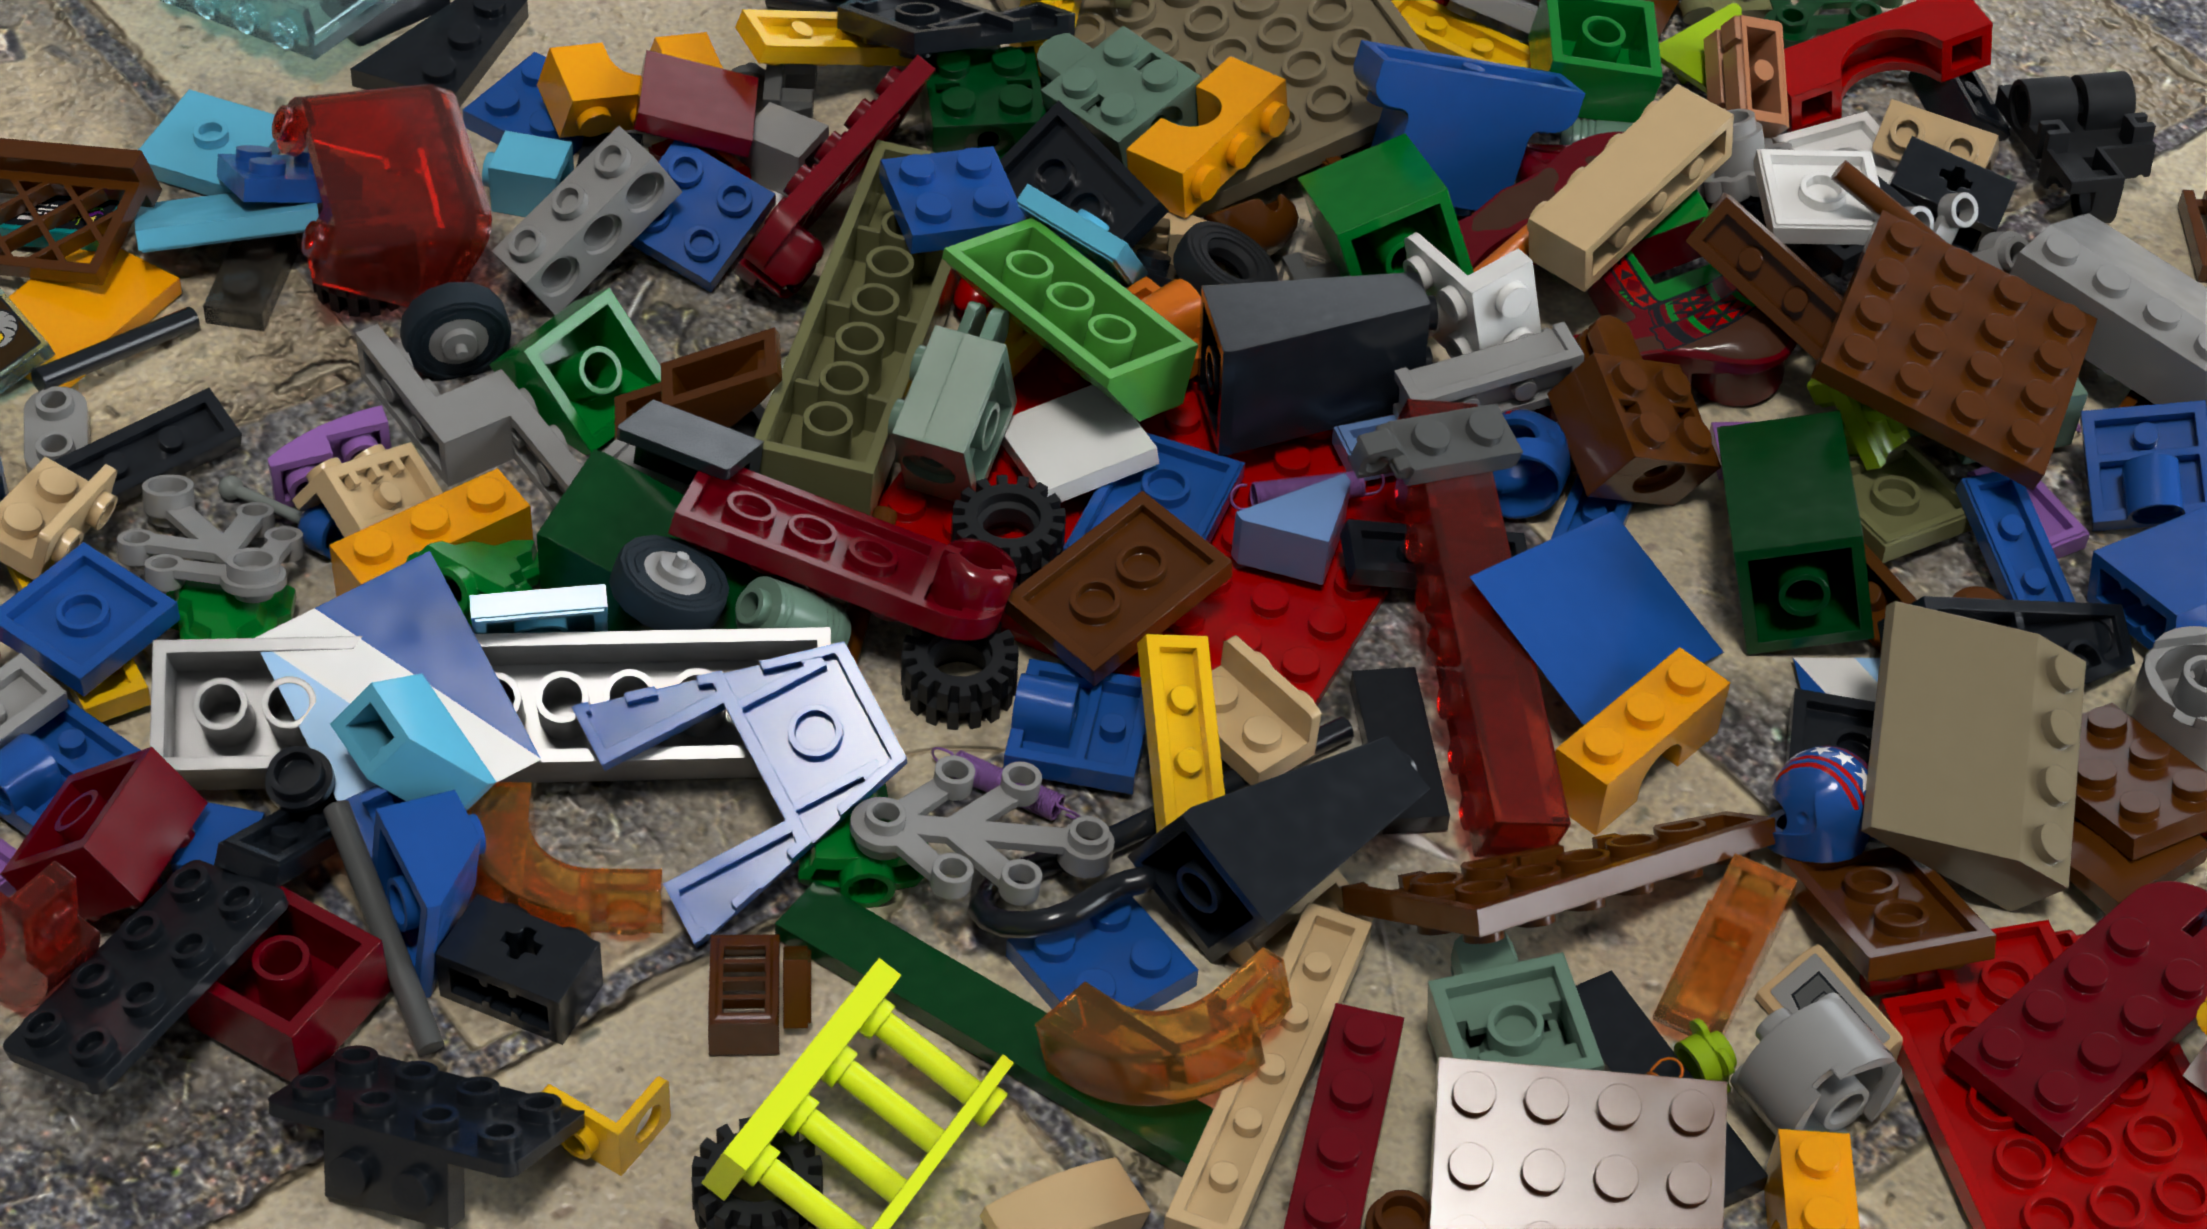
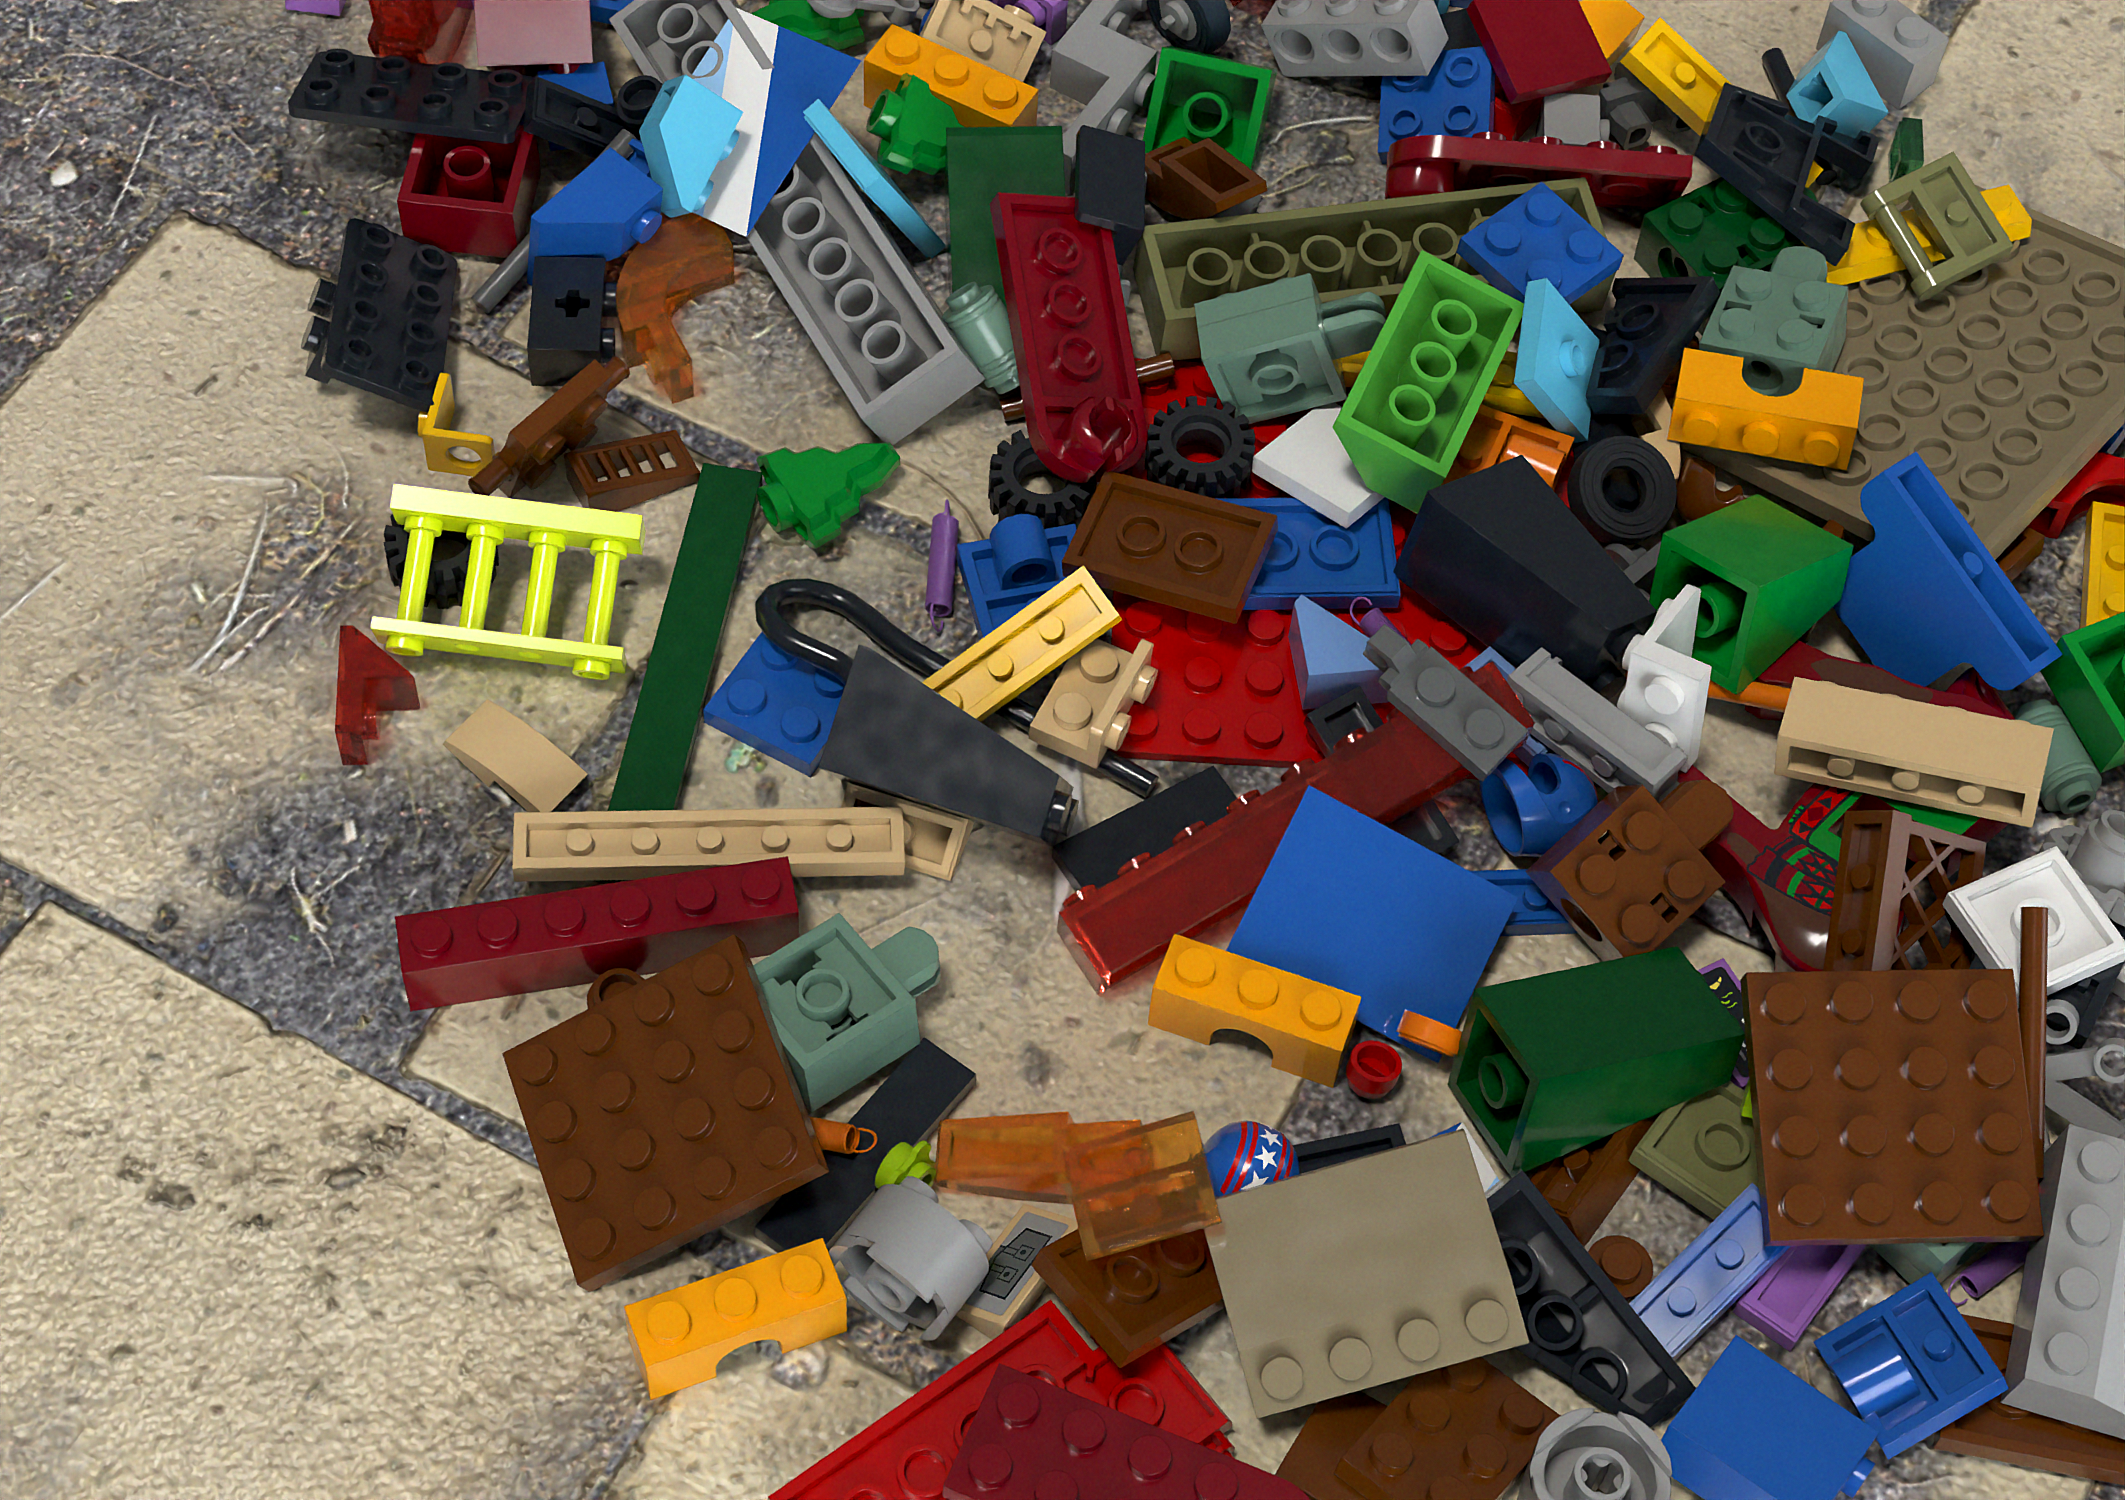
camera: 65 degrees right, 10 degrees up
wing [572,641,908,948] -> none
black wheel [609,535,730,630] -> none
reddish brown tile [783,946,811,1029] -> none
light grey plant [850,755,1115,906] -> none
clear orange arch [1035,947,1293,1106] -> none
reddish brown wing [1341,811,1776,944] -> none
none -> reddish brown plate [468,356,630,498]
none -> clear orange slope [1062,1111,1222,1261]
none -> red hinge [1346,1040,1402,1099]
none -> orange tile [1396,1010,1462,1058]

